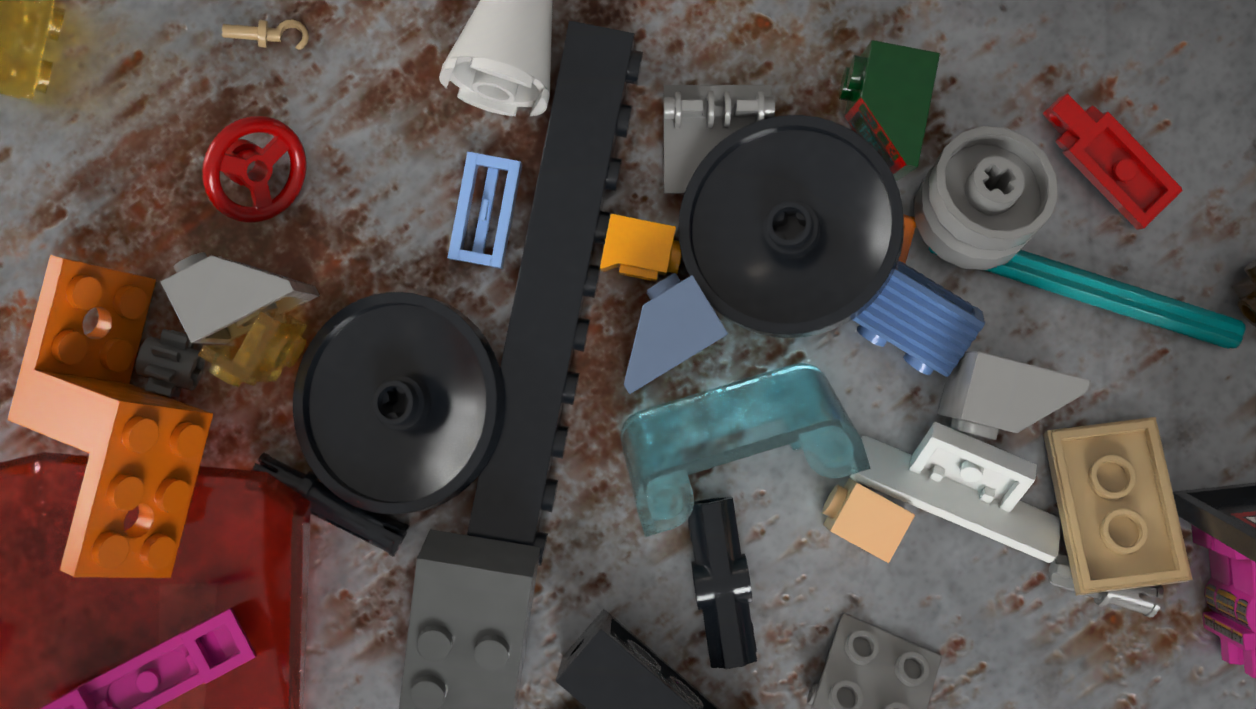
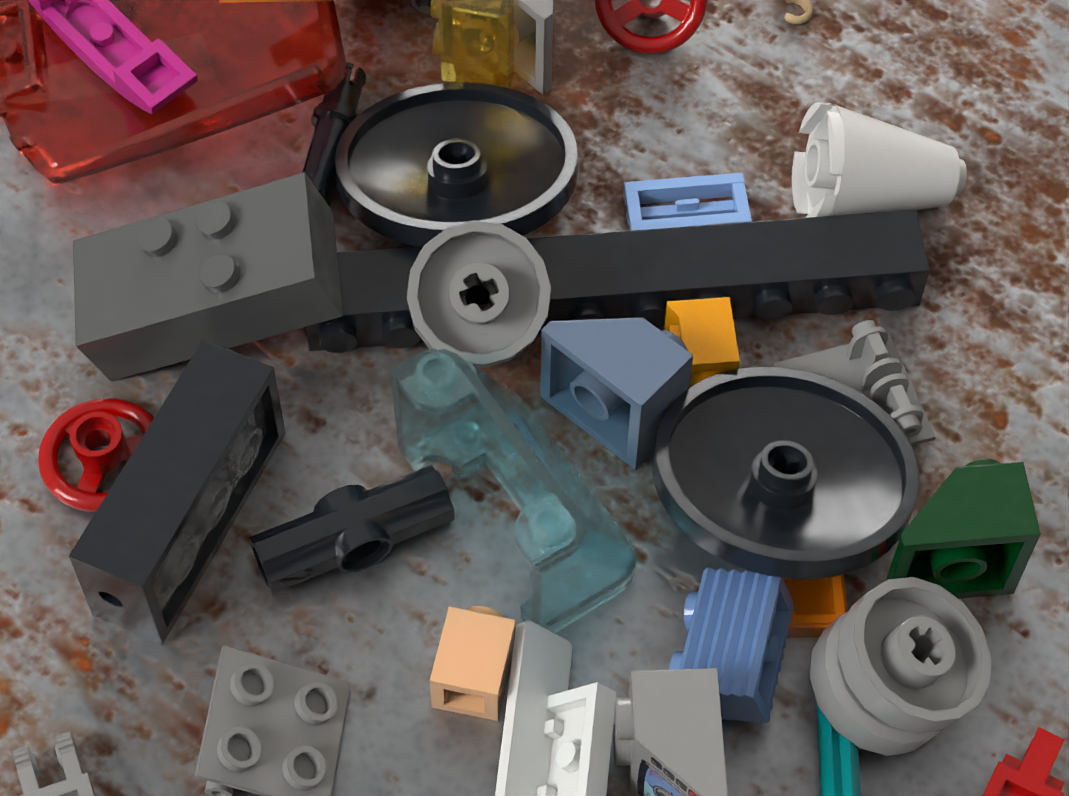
camera: 75 degrees right, 30 degrees down
none -> light grey wheel [407,221,551,369]

